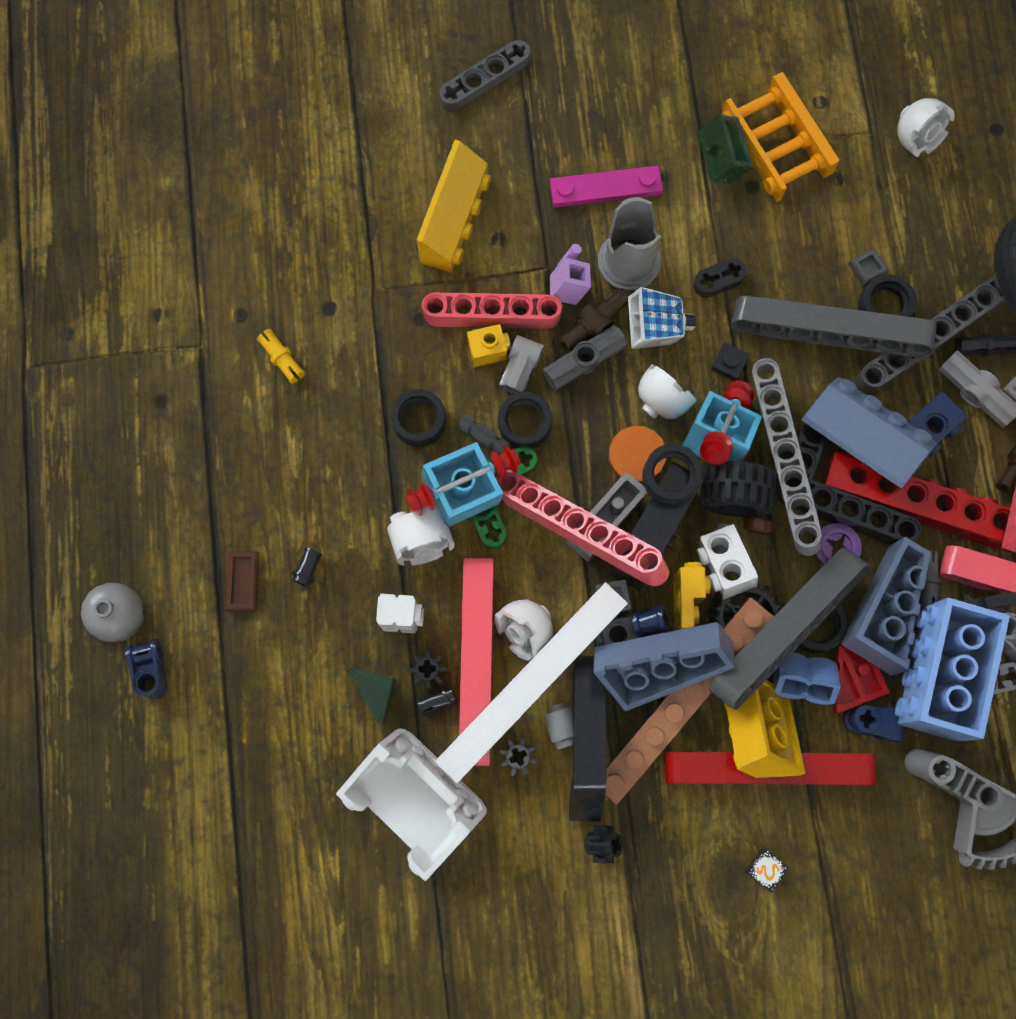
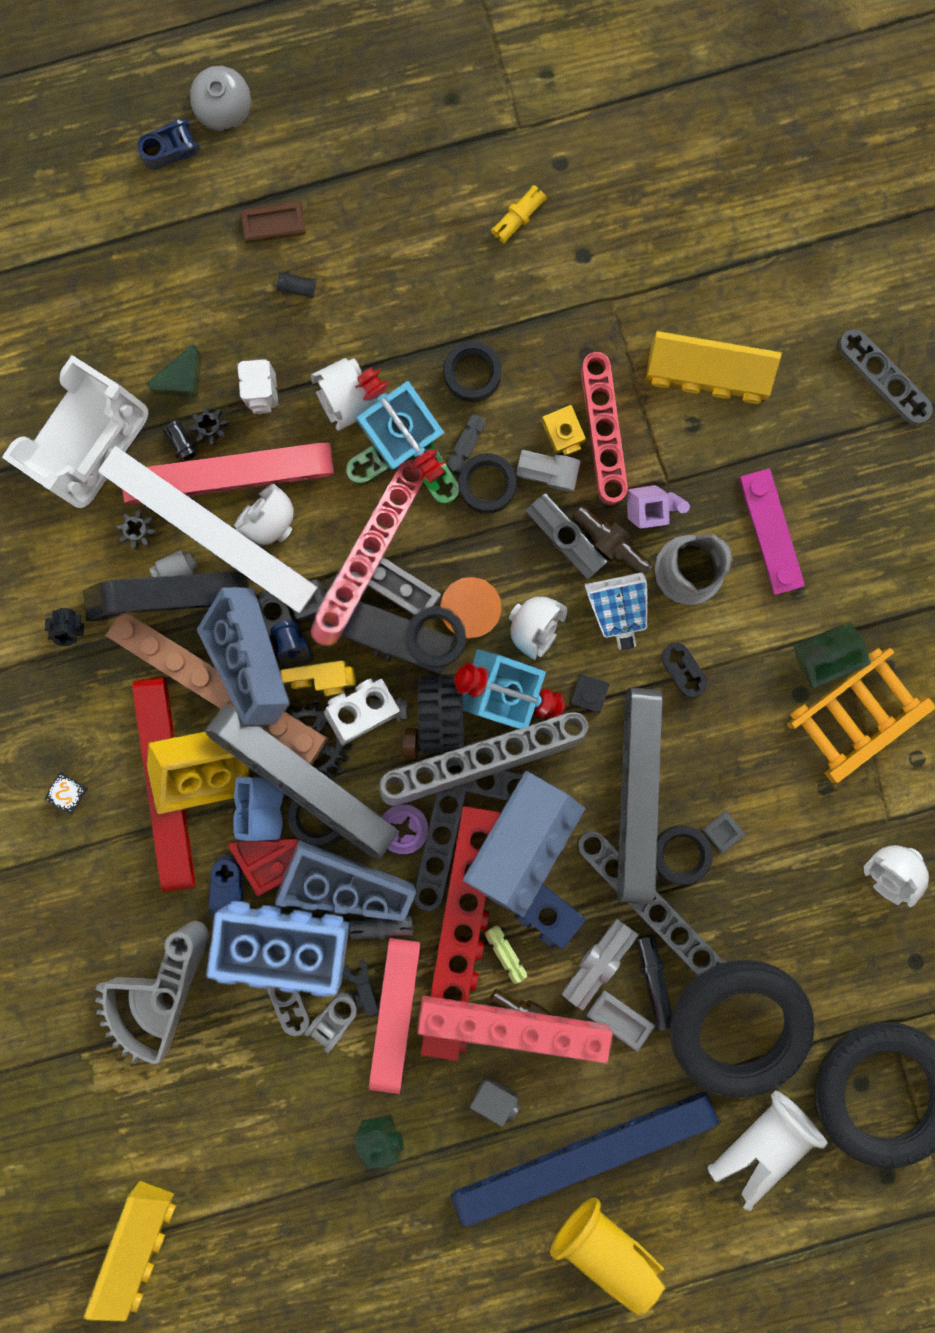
camera: 85 degrees right, 10 degrees up
none -> yellowish green axle [485,925,527,984]

